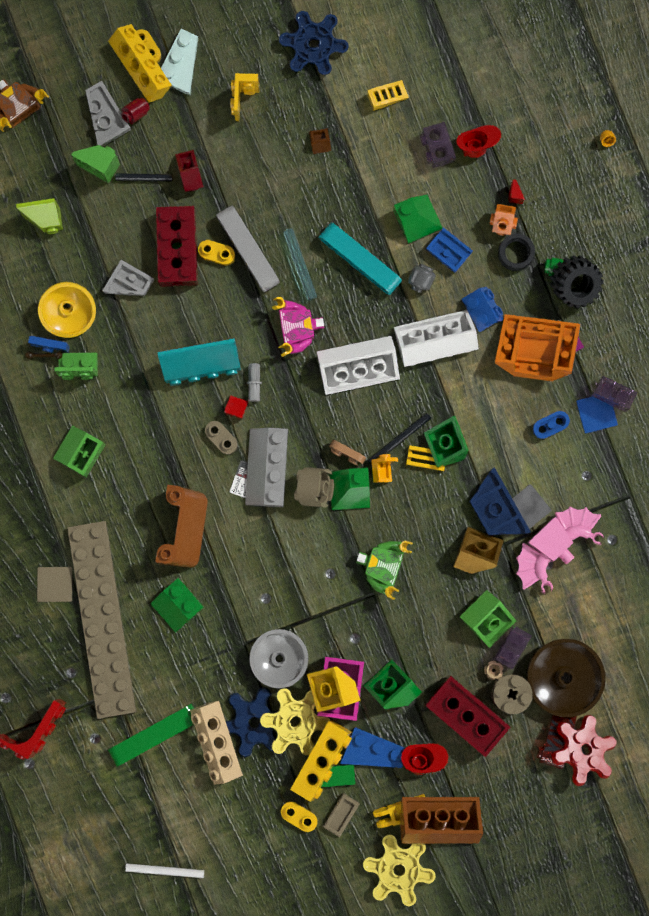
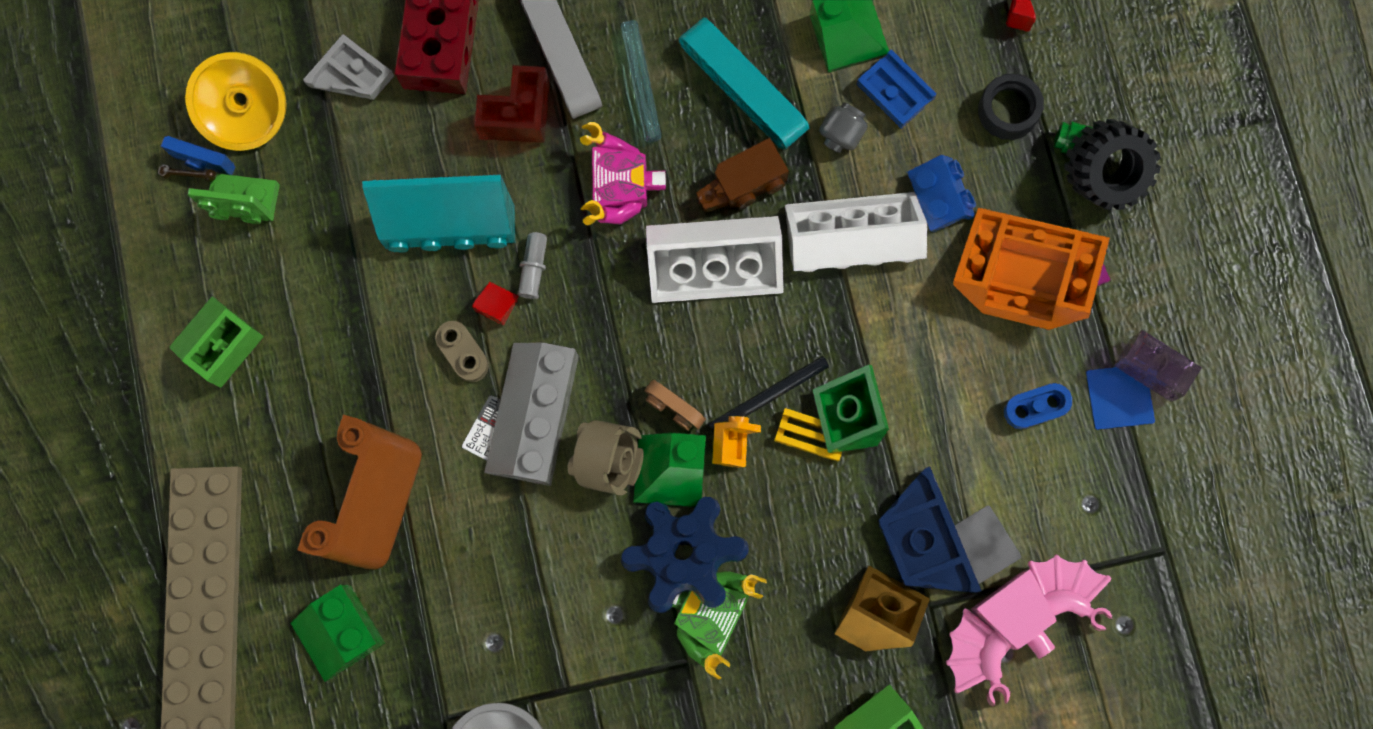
camera: 15 degrees right, 5 degrees down
dark tan sticker [37,567,72,602] -> none
yellow plate [198,240,235,266] -> none
orange brick [490,204,518,236] -> none
none -> clear red brick [474,65,550,143]
none -> dark blue plate [620,497,749,613]
none -> reddish brown hinge [696,138,789,213]

